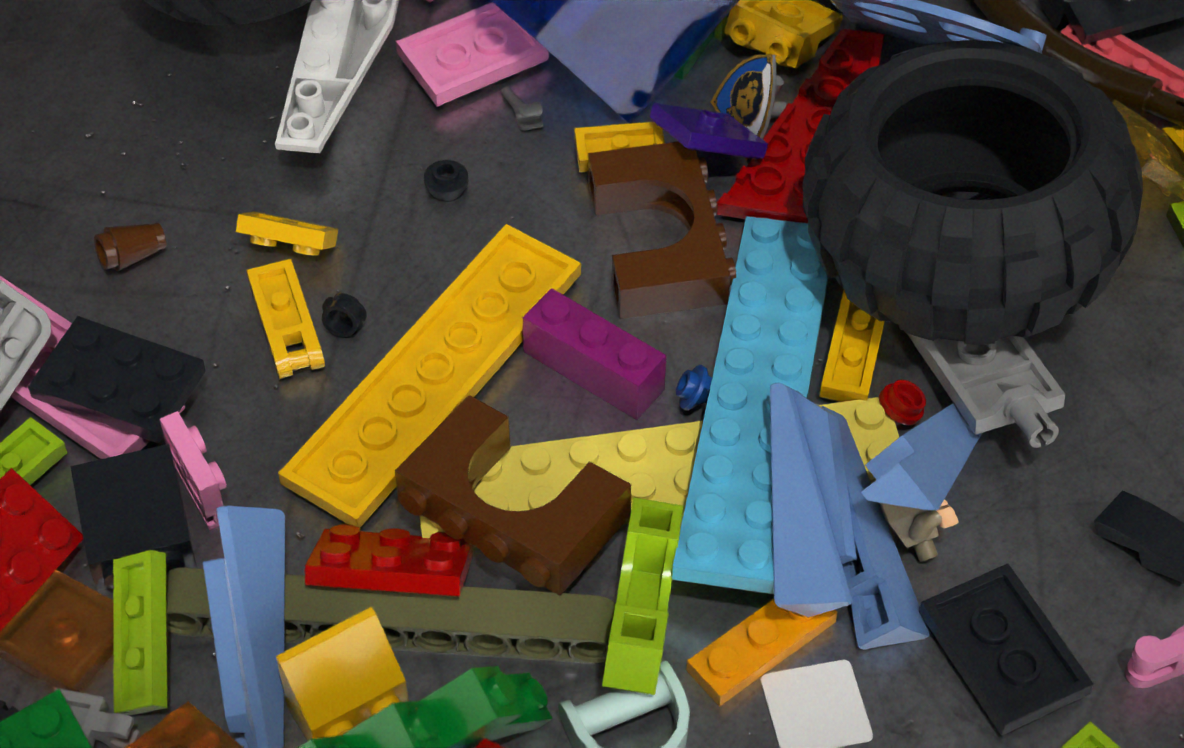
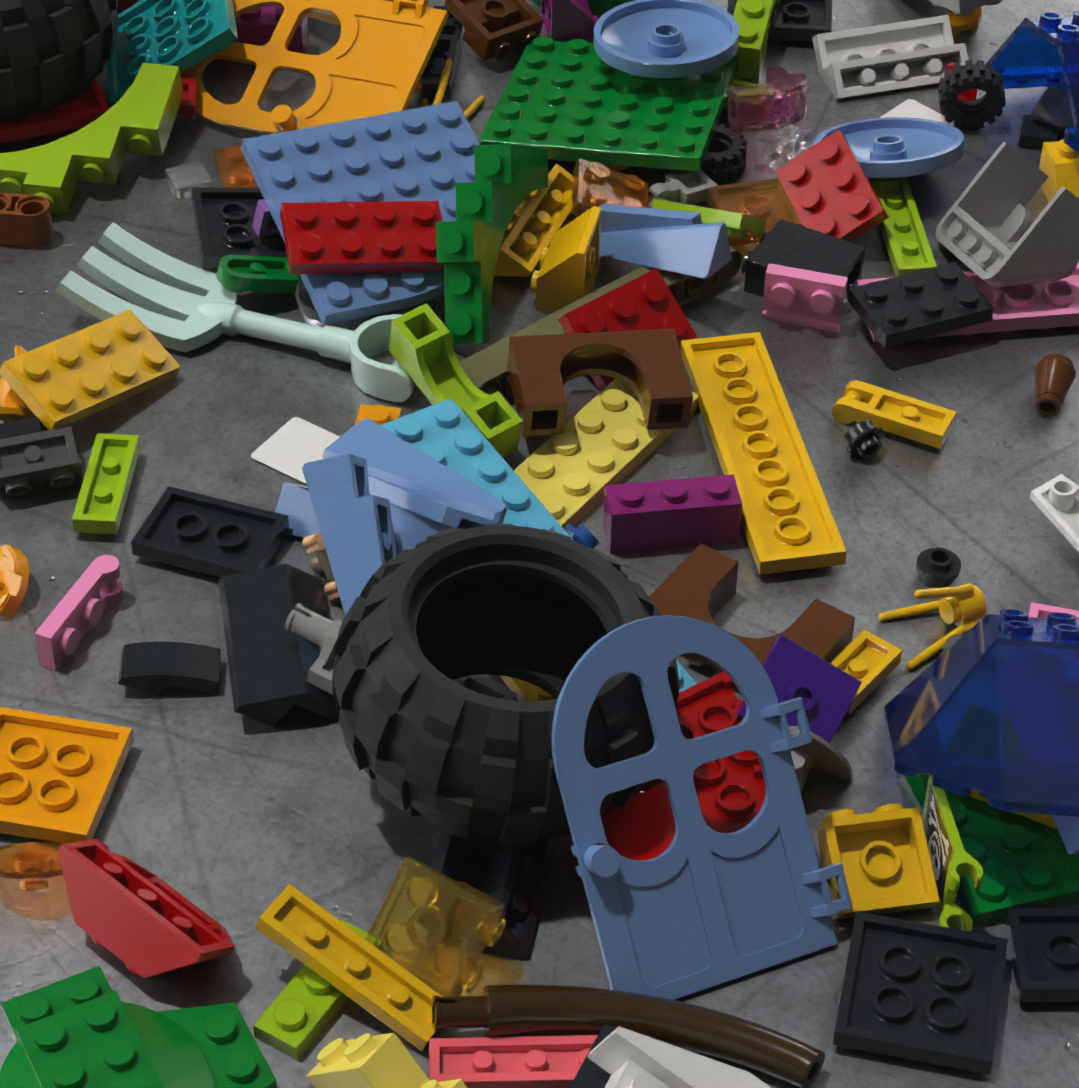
camera: 135 degrees right, 10 degrees down
yellow plate [236,211,338,256] -> none
none -> black slope [218,564,338,727]
none -> yellow plant [878,583,987,670]

